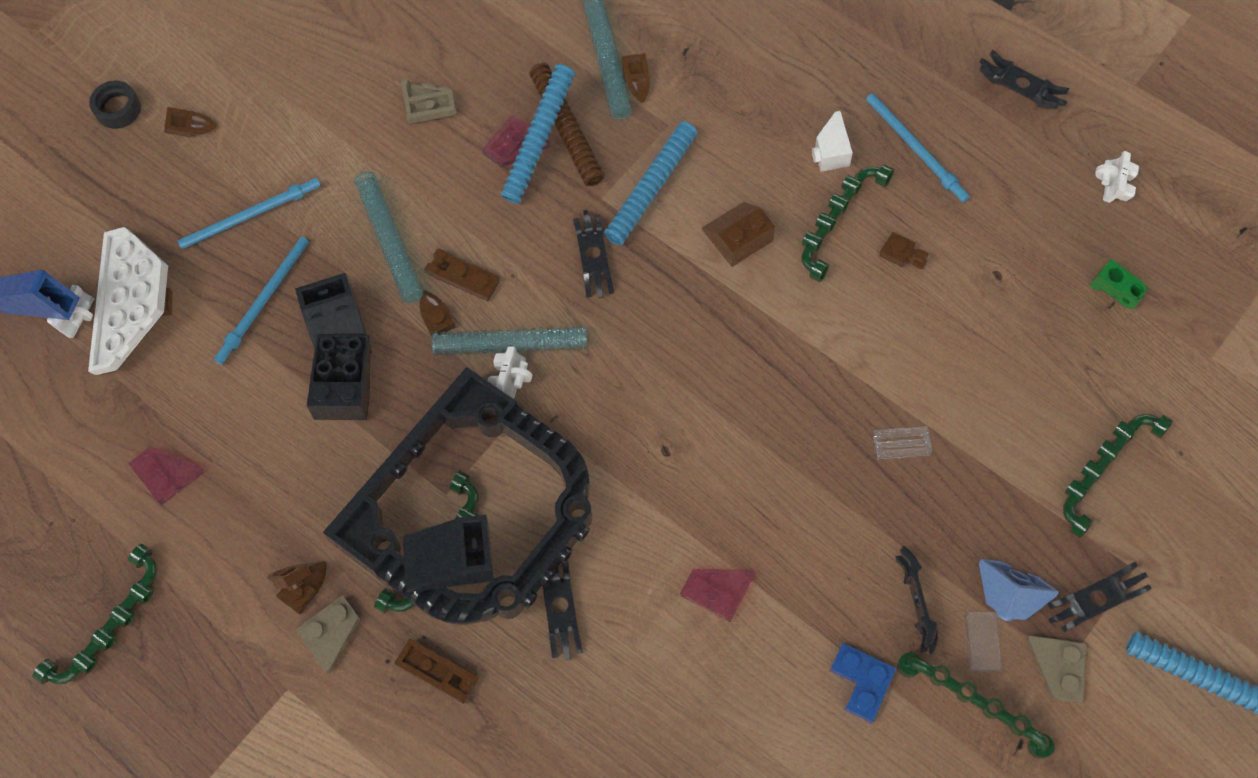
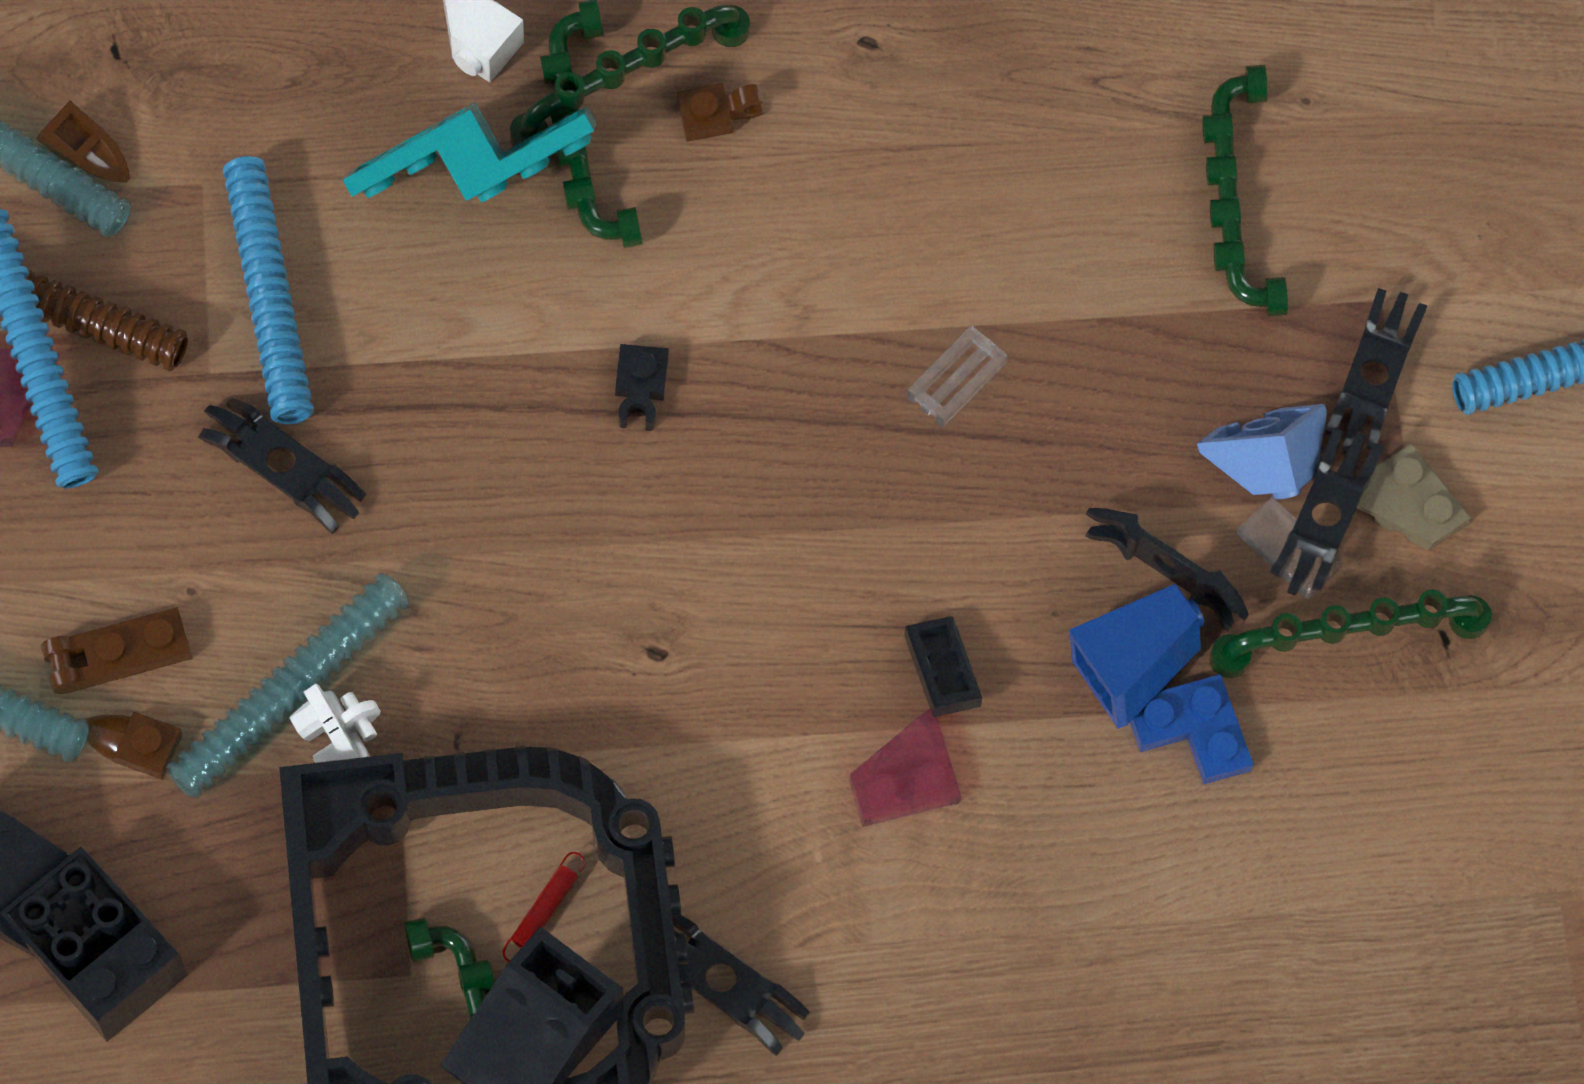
camera: 55 degrees left, 0 degrees up
reddish brown slope [702,202,775,267] -> none
none -> teal bracket [342,102,597,203]
none -> red piece [502,852,585,962]
none -> dark green bar [510,5,750,147]
none -> black plate [615,344,669,431]
none -> black plate [904,616,982,717]
none -> blue slope [1069,584,1204,729]
none -> black piece [1270,428,1383,596]

